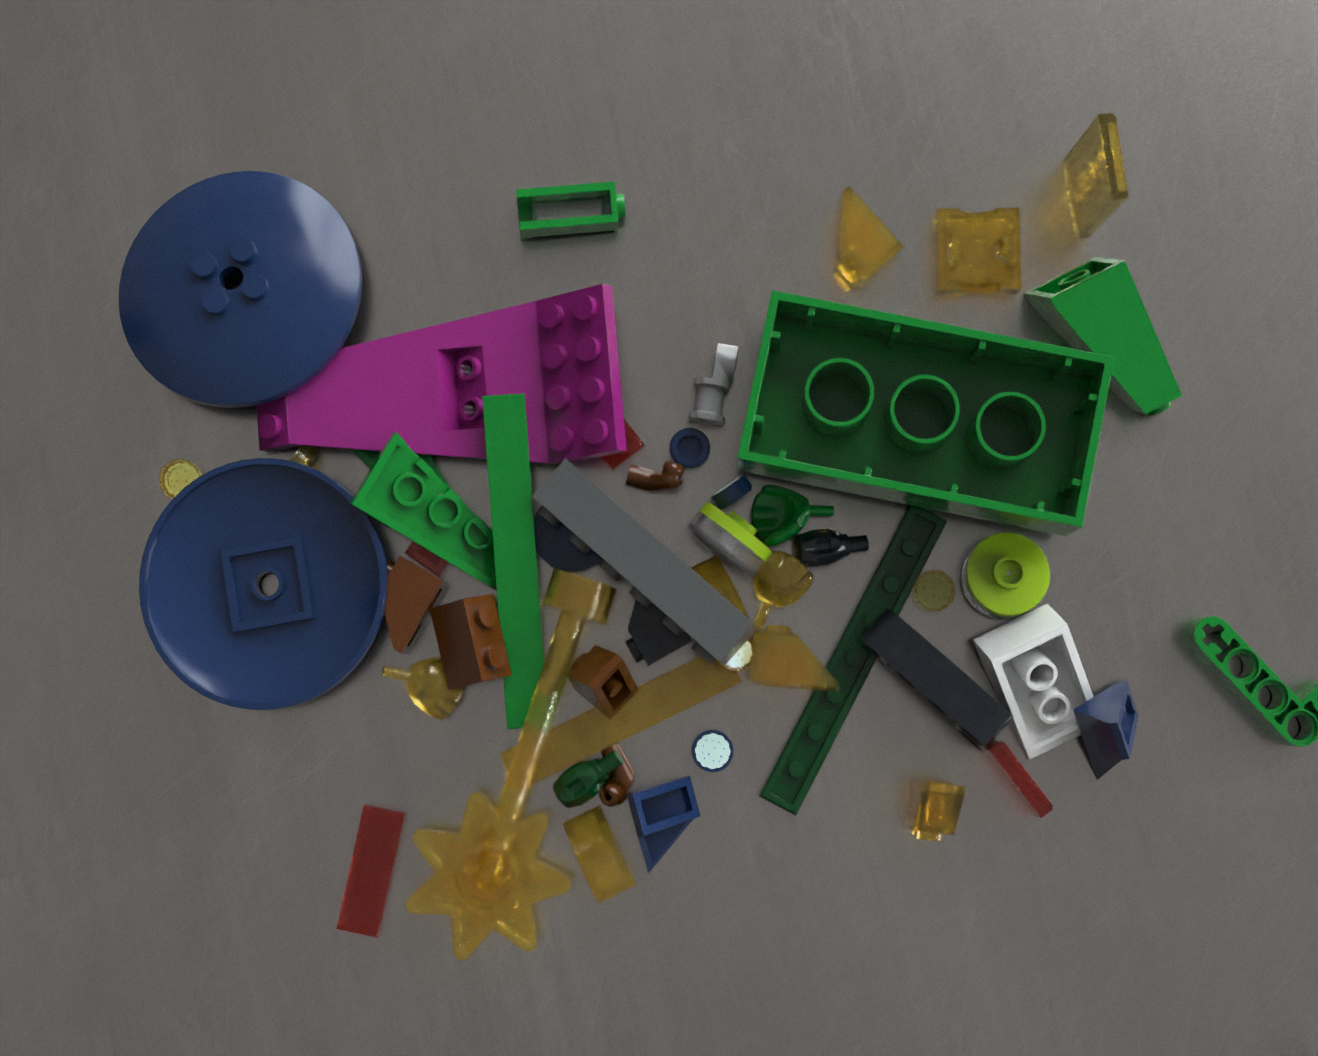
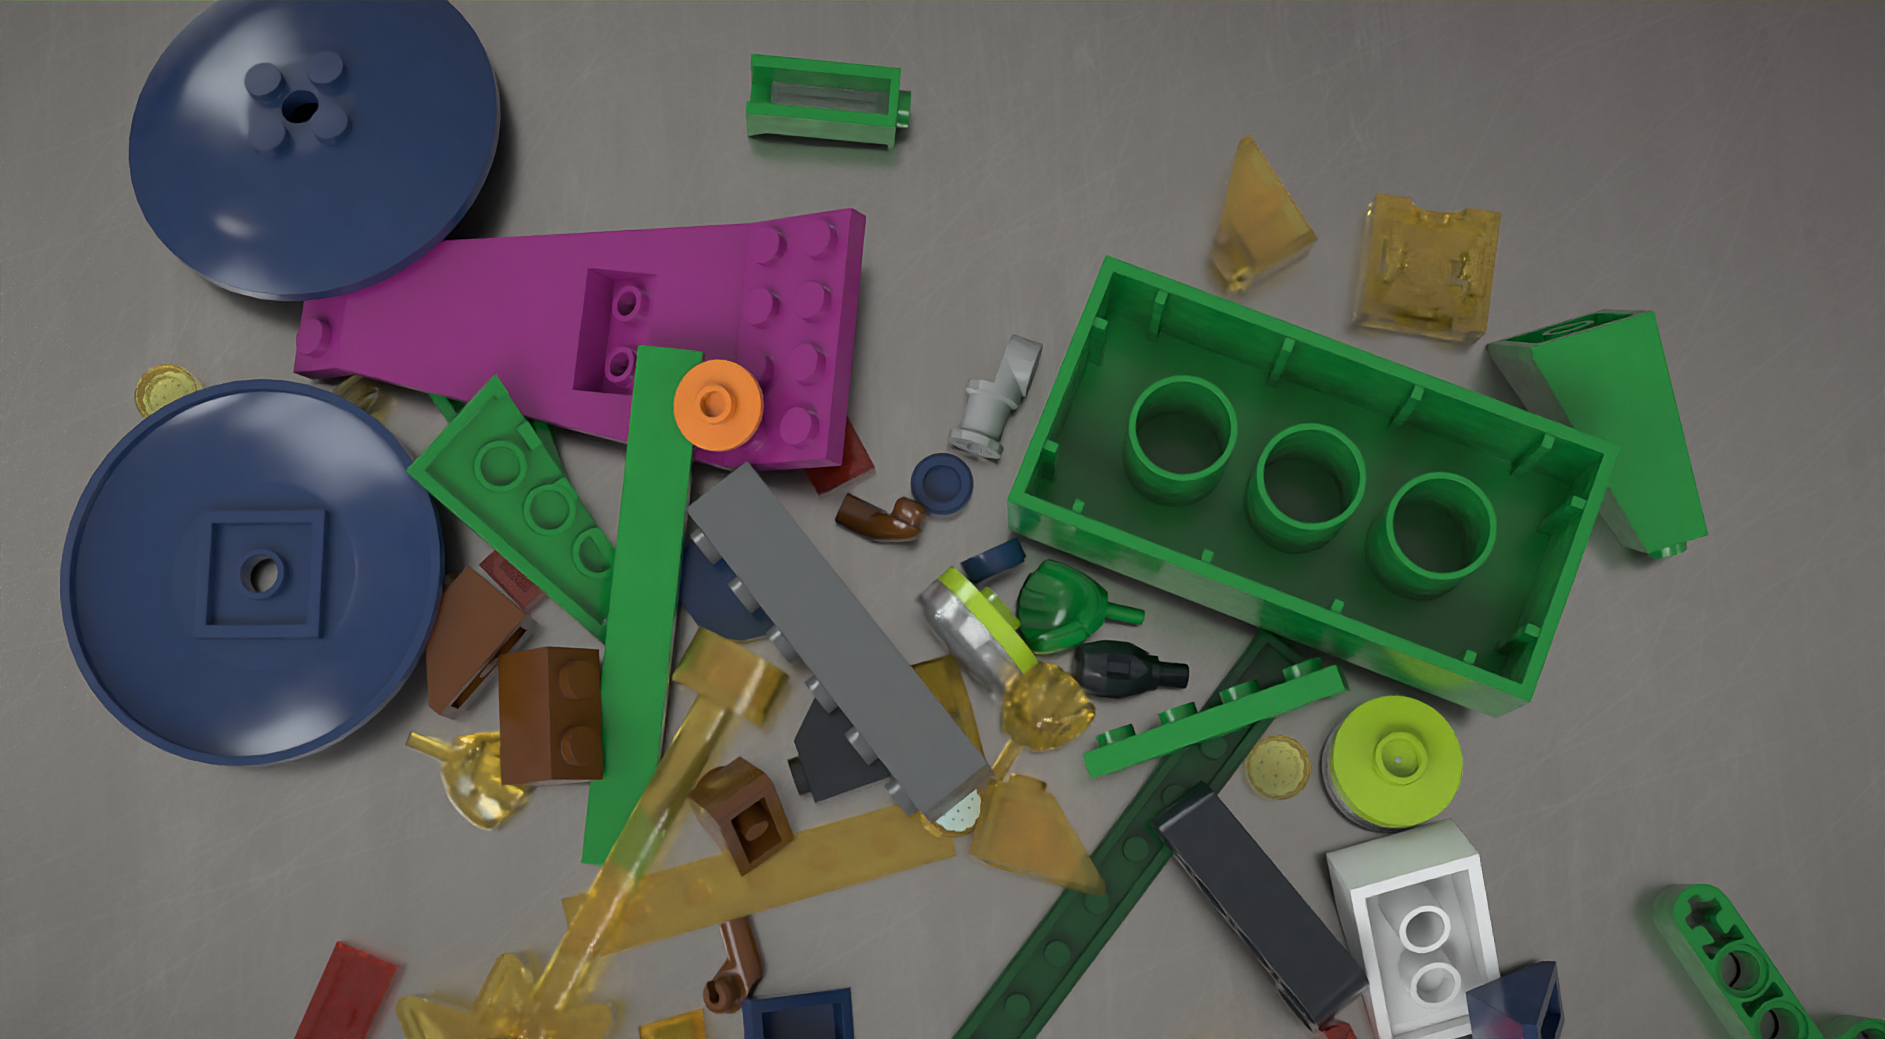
camera: 10 degrees right, 5 degrees down
dark green piece [553,750,624,808] -> none
light aqua tile [692,730,734,772] -> none
clear yellow tile [1062,112,1129,239] -> none
none -> orange piece [674,359,764,452]
none -> green wing [1082,657,1351,779]

